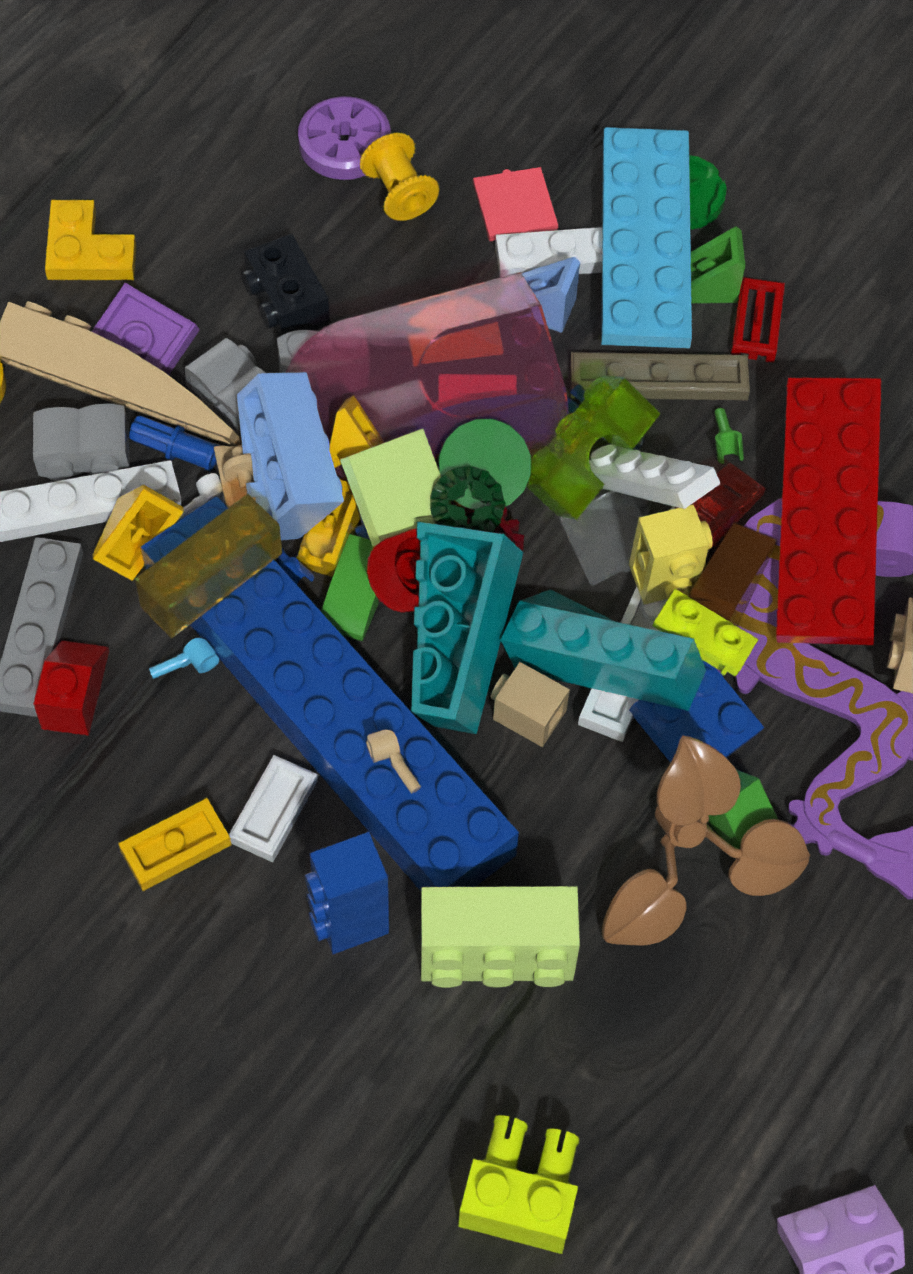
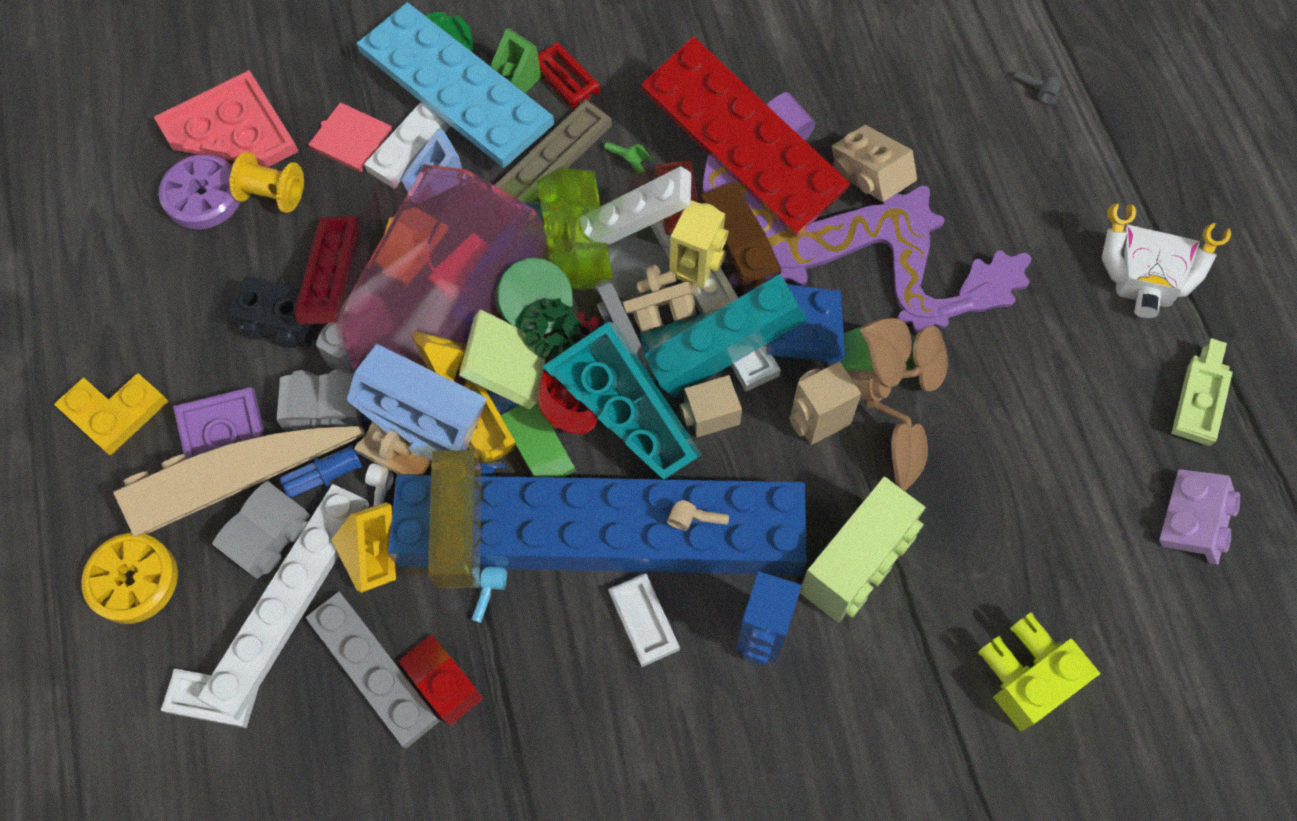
camera: 45 degrees left, 5 degrees up
yellow plate [118,798,232,891] -> none
neon yellow hinge [652,589,758,676] -> none
none -> coral plate [154,70,299,167]
none -> dark red plate [295,216,359,324]
none -> light grey hinge [596,283,656,381]
none -> tan hips [623,265,699,332]
none -> tan brick [790,361,861,445]

